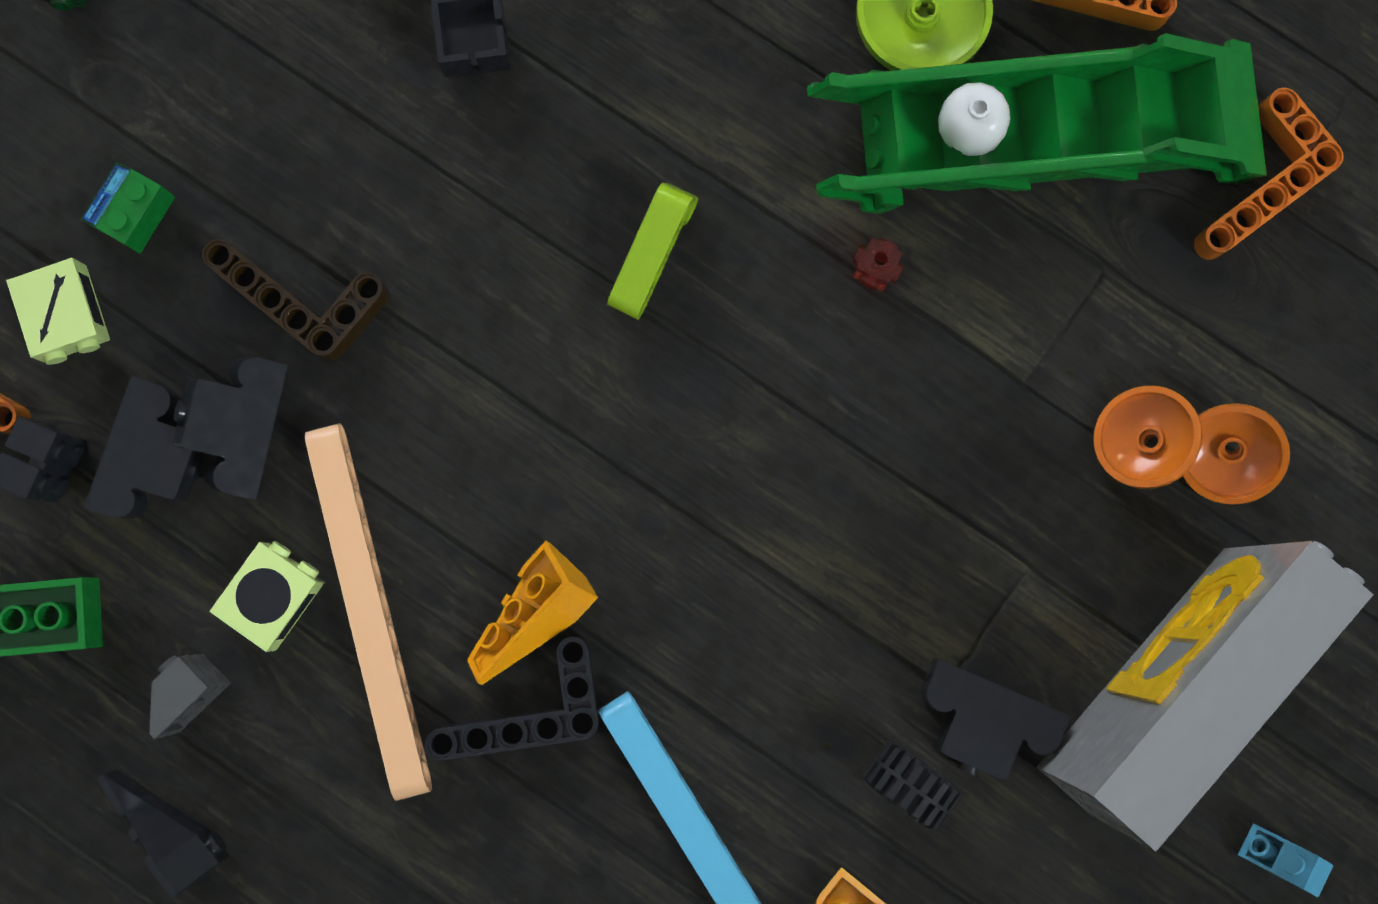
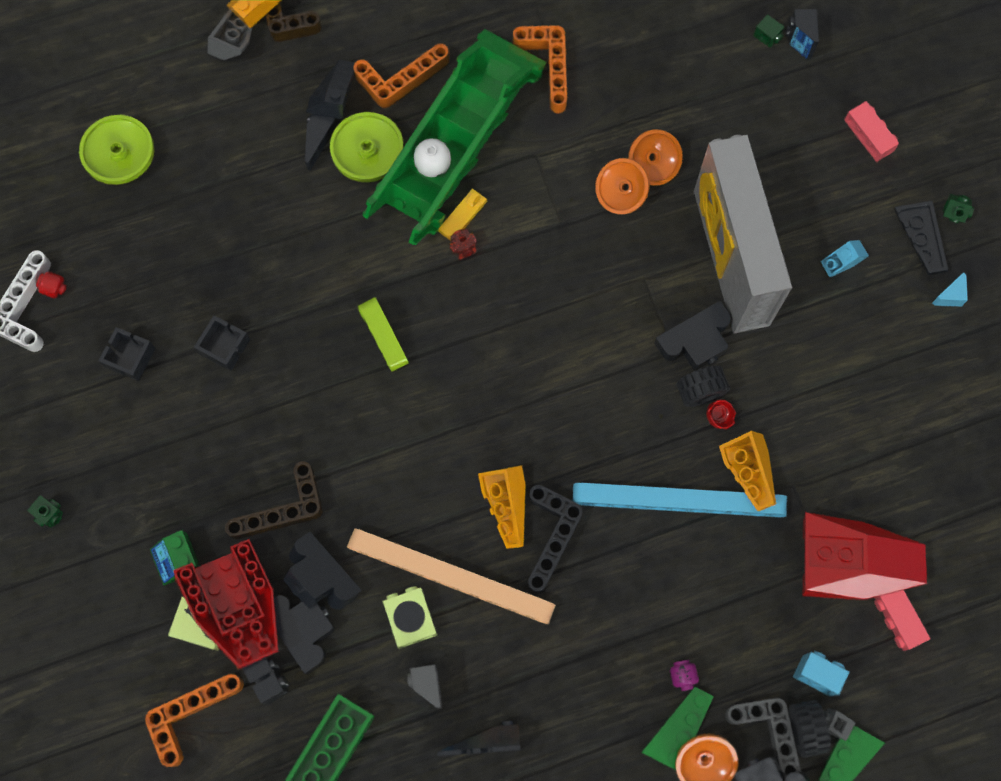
camera: 55 degrees left, 10 degrees down
none -> red wedge [173,539,278,669]
none -> yellow hinge [438,189,487,242]
none -> red hair [706,400,736,429]

